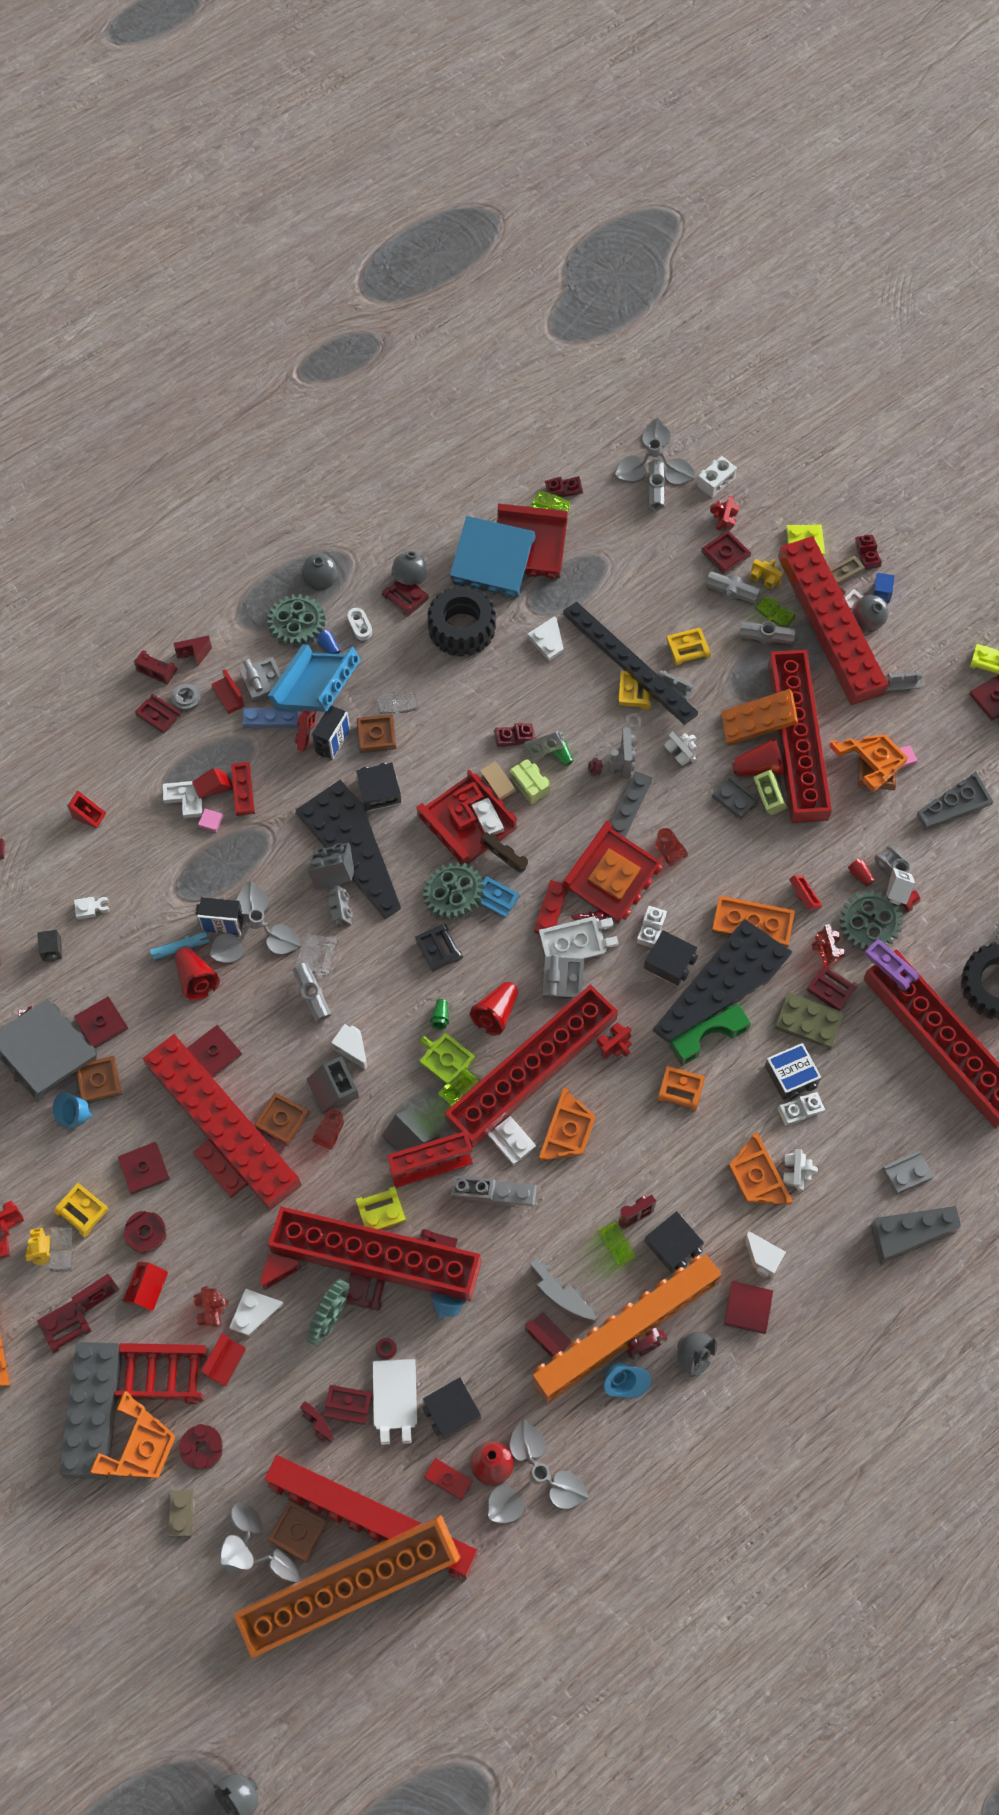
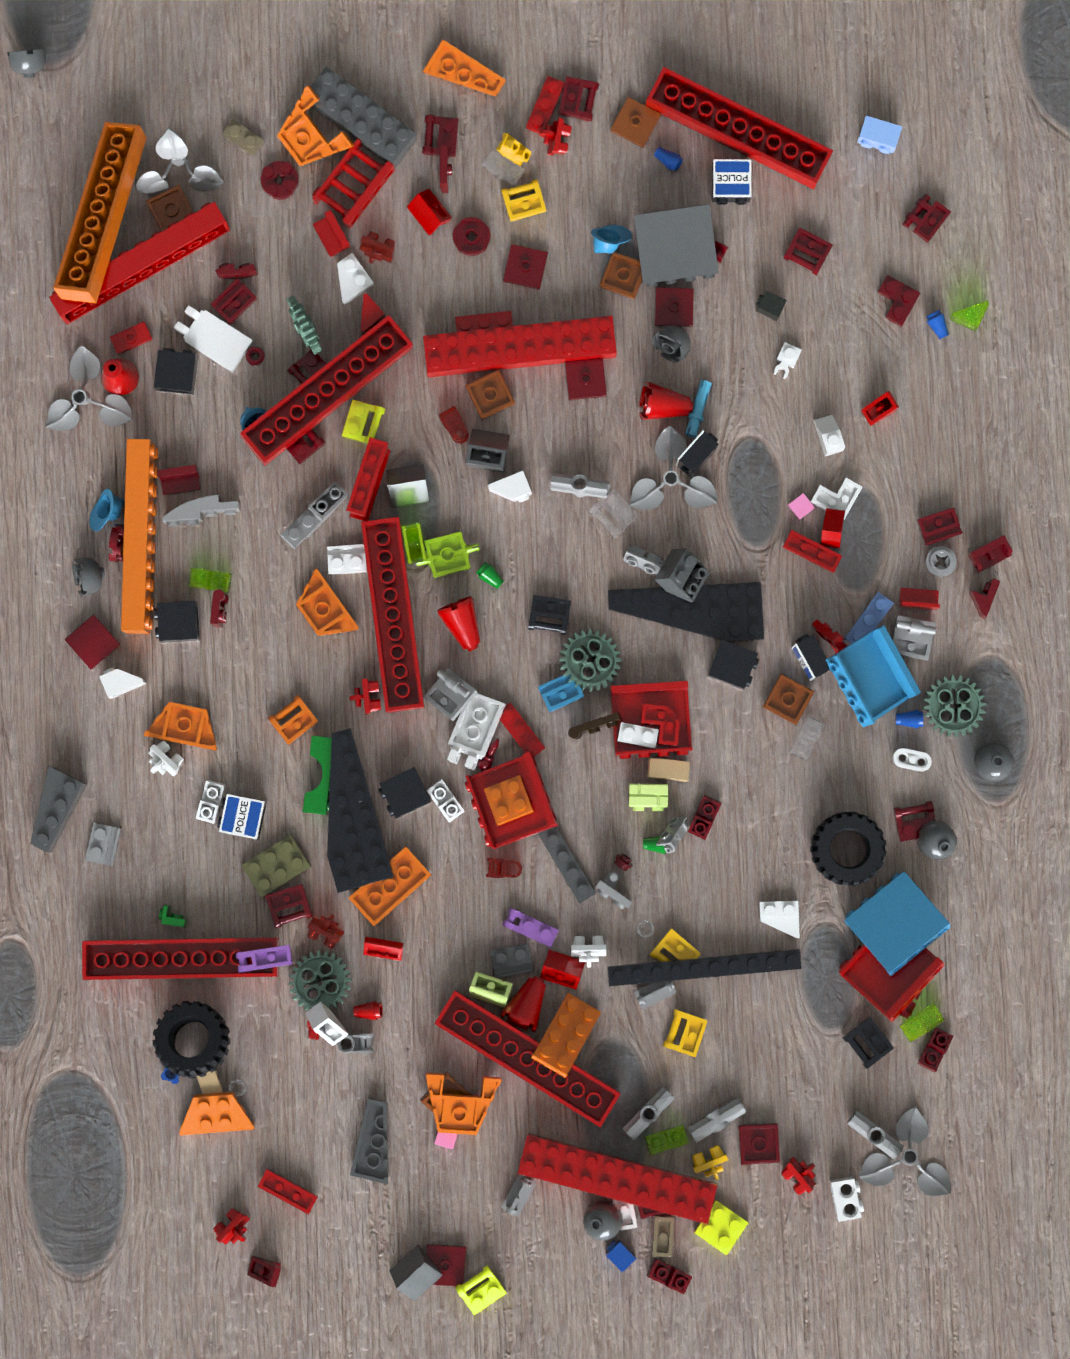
camera: 130 degrees right, 20 degrees up
none -> green bracket [159,905,188,927]
none -> medium lavender plate [502,908,559,948]
none -> red panel [540,950,585,990]
none -> dark grey cylinder [652,324,691,363]
none -> white slope [814,415,845,456]
none -> black plate [842,1017,894,1069]

